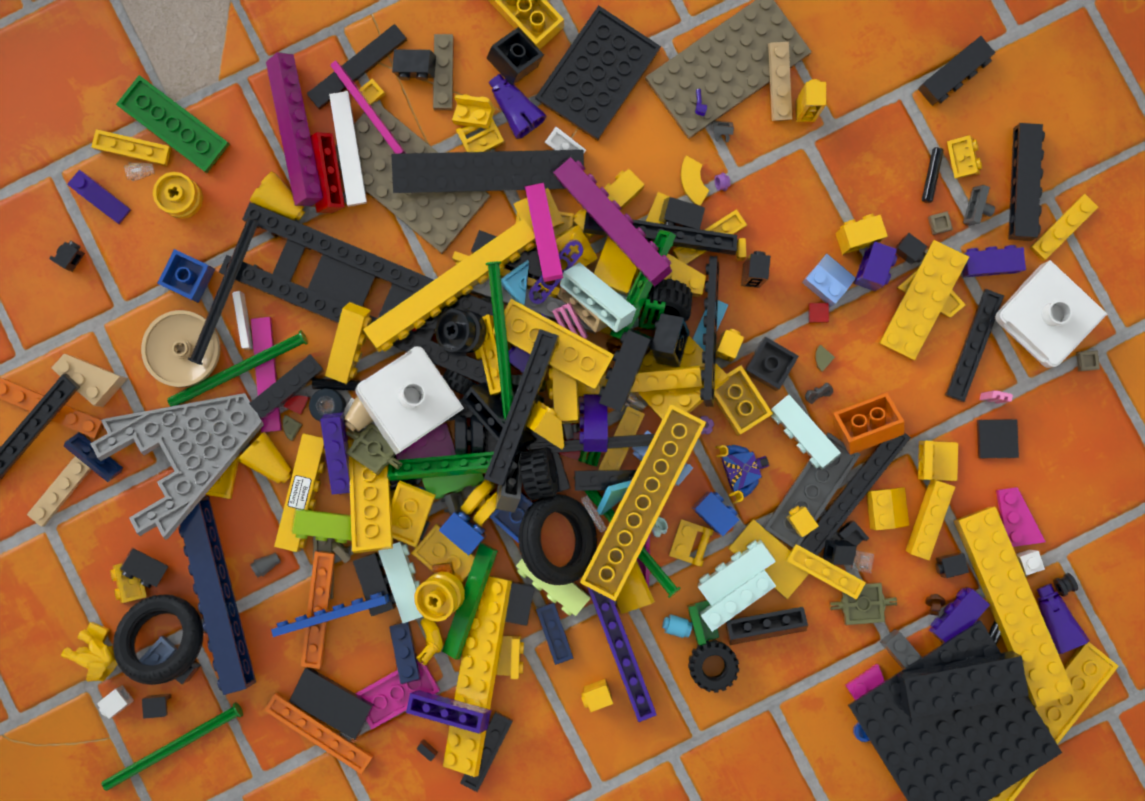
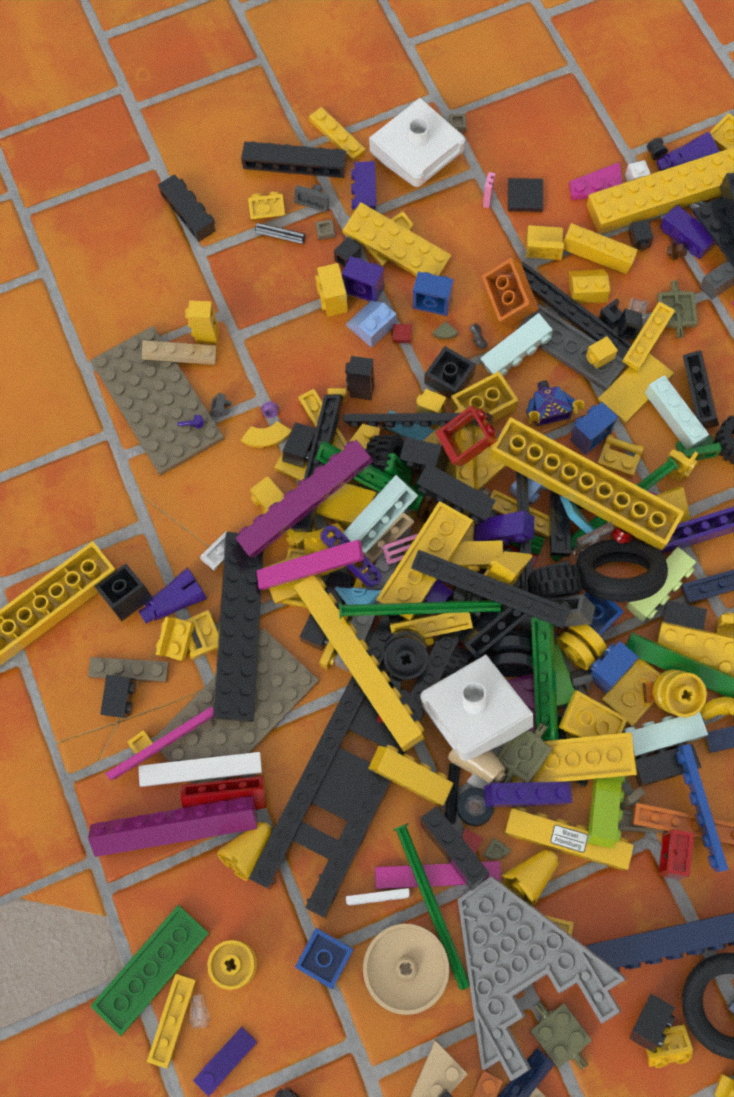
camera: 85 degrees left, 15 degrees down
black axle [188,218,258,365] -> none
dark grey cone [250,552,281,578] -> none
black tile [307,24,407,110] -> none
black plate [535,5,661,141] -> none
medium azure brick [662,614,692,638] -> none
light aqua brick [698,540,776,606] -> none
black tile [945,289,1004,402] -> none
none -> blue brick [413,272,454,316]
none -> red window [435,405,498,467]
none -> olive plate [530,1001,592,1070]
none -> red plate [612,527,631,544]
none -> red window [658,829,694,880]
none -> yellow bracket [665,449,699,483]

